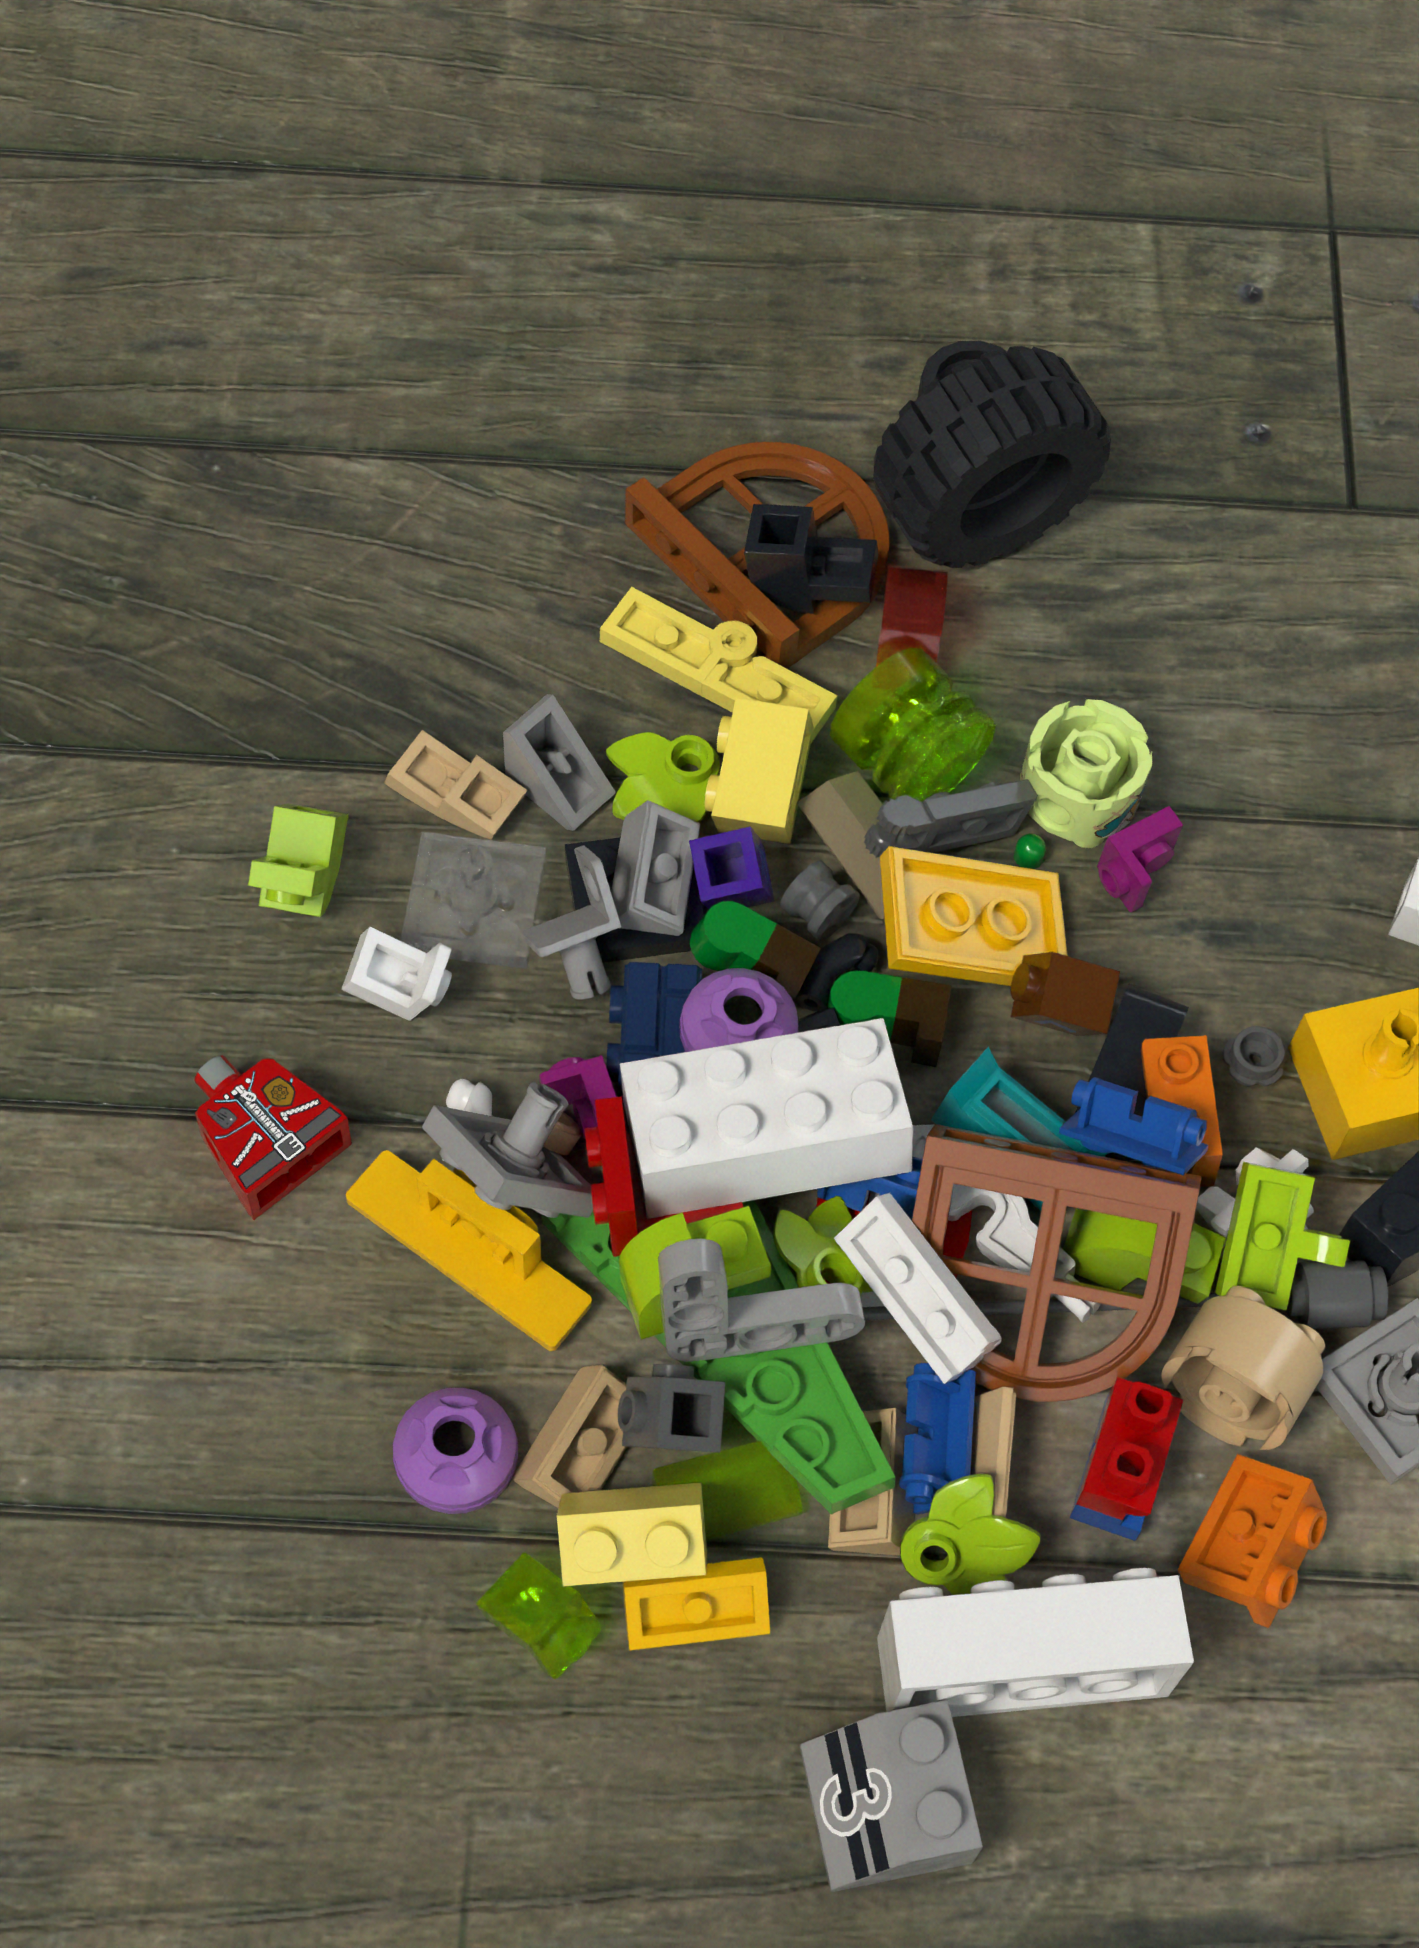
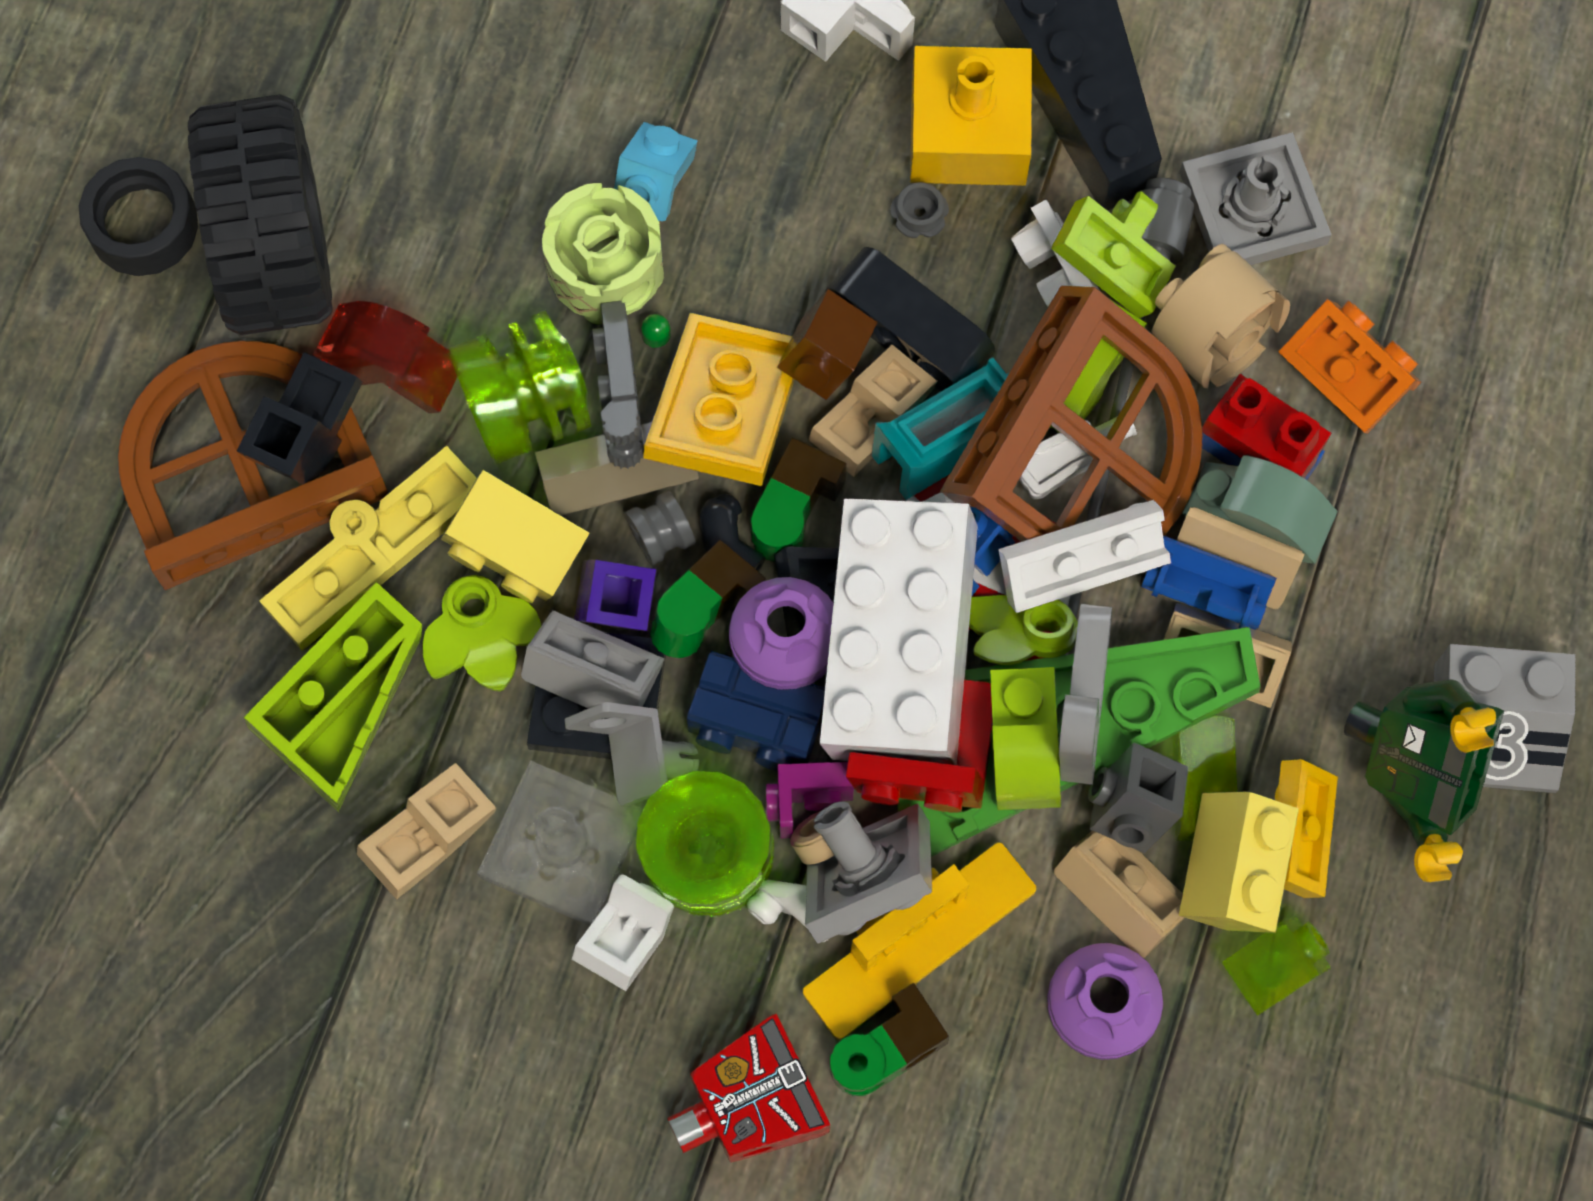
camera: 70 degrees left, 10 degrees up
lime brick [248,803,348,917] -> none
light grey slope [503,694,616,831] -> none
white brick [877,1568,1194,1717] -> none
lime plate [900,1474,1040,1595] -> none
blue hinge [1059,1077,1209,1176] -> none
magenta bracket [1097,806,1183,912] -> none
orange bracket [1141,1035,1223,1187] -> none
none -> lime wedge [244,582,422,812]
none -> medium azure bracket [614,122,698,221]
none -> clear neon green wheel [636,771,775,917]
none -> tan slope [809,345,937,477]
none -> leg [830,983,949,1096]
none -> sand green brick [1182,455,1338,564]
none -> dark green torso [1344,679,1504,882]

